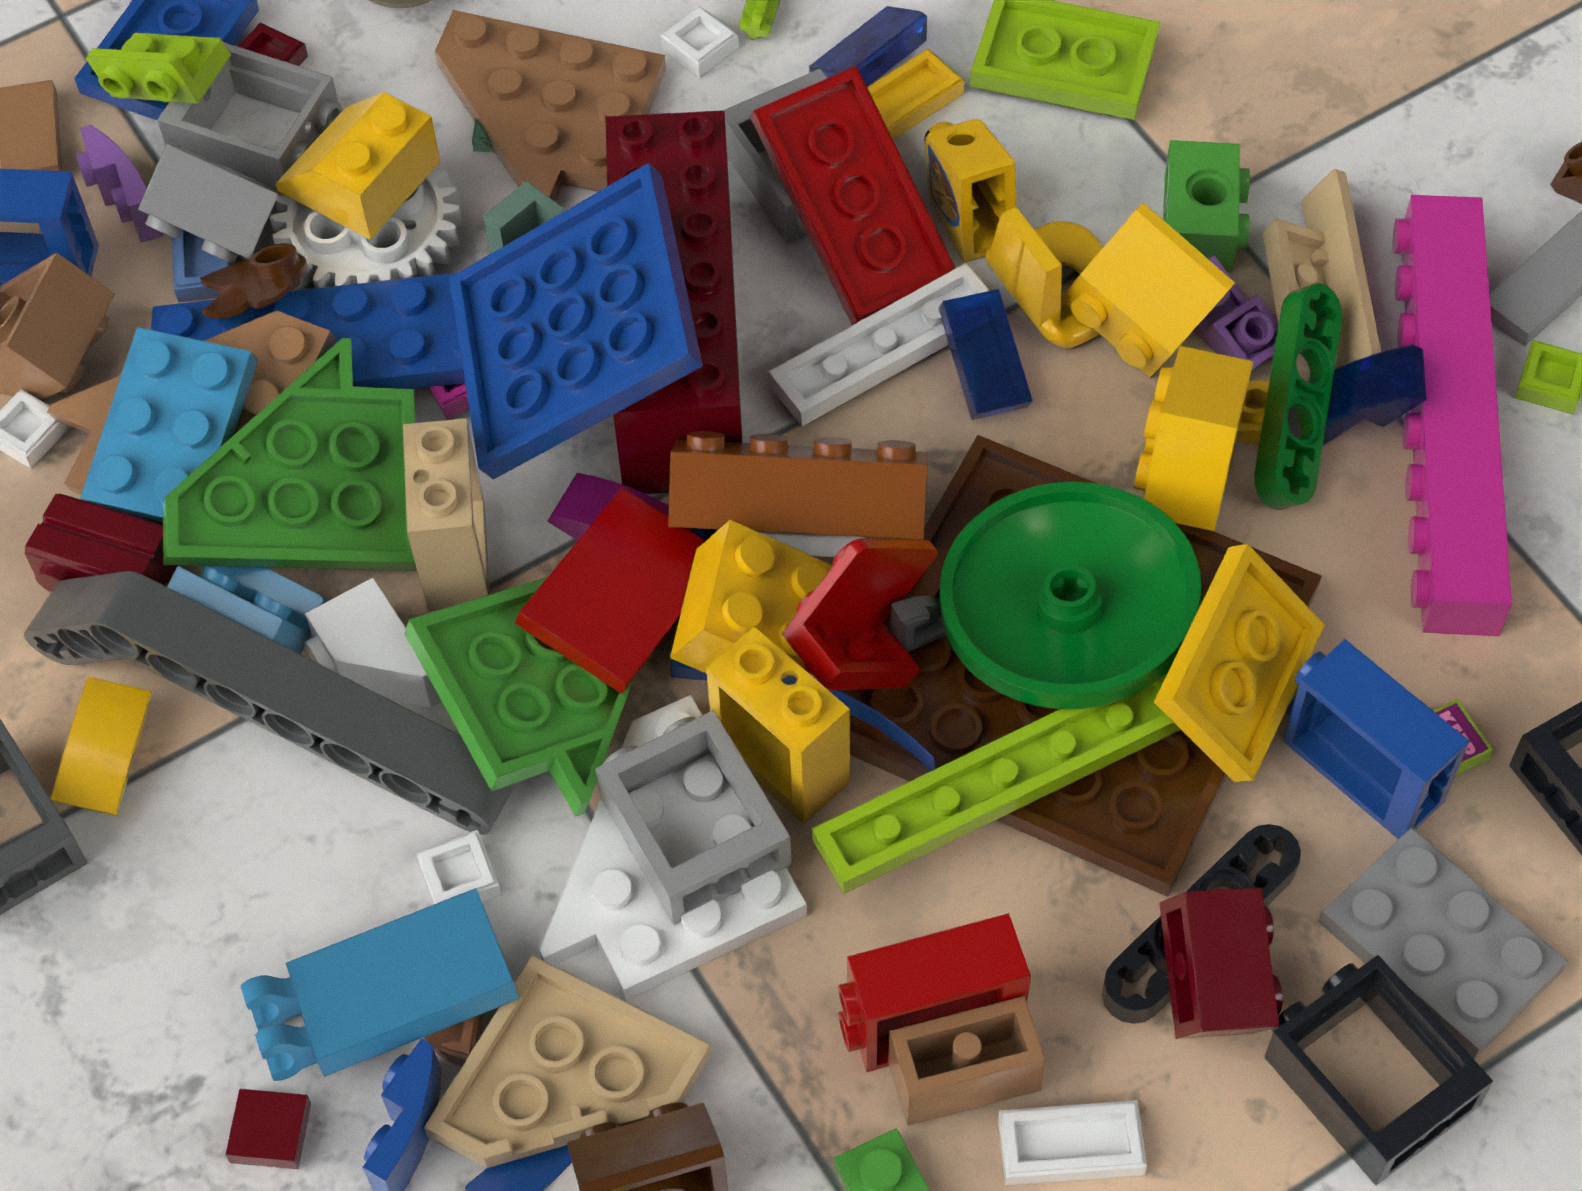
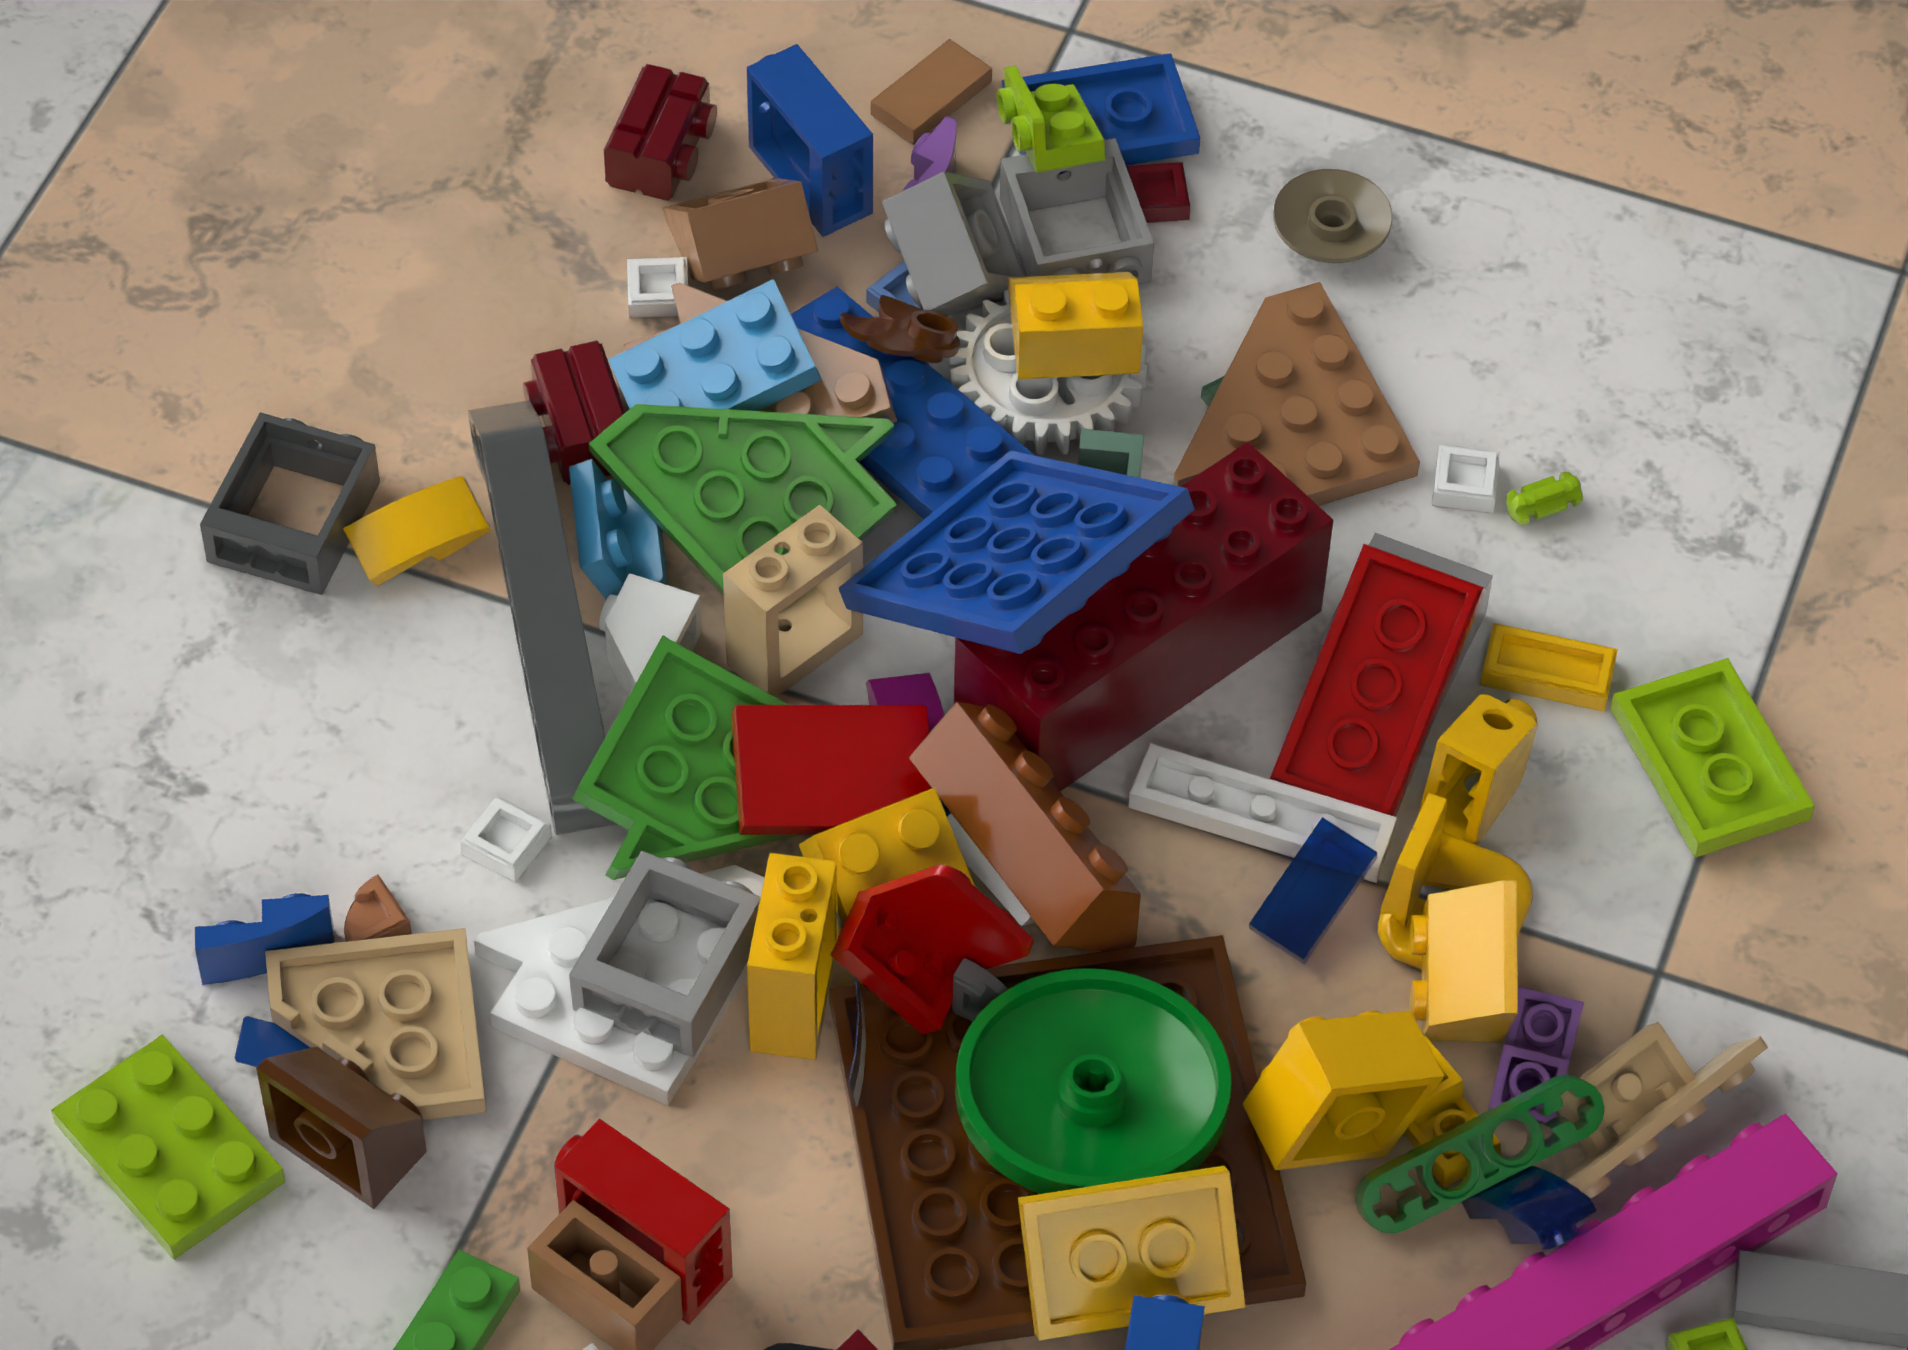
camera: 50 degrees right, 5 degrees down
dark red tile [225,1089,311,1169] -> none
dark azure tile [241,888,520,1081] -> none
clear blue slope [809,6,927,87] -> none
lime plate [812,673,1181,894] -> none
bright green brick [1163,140,1250,272] -> none

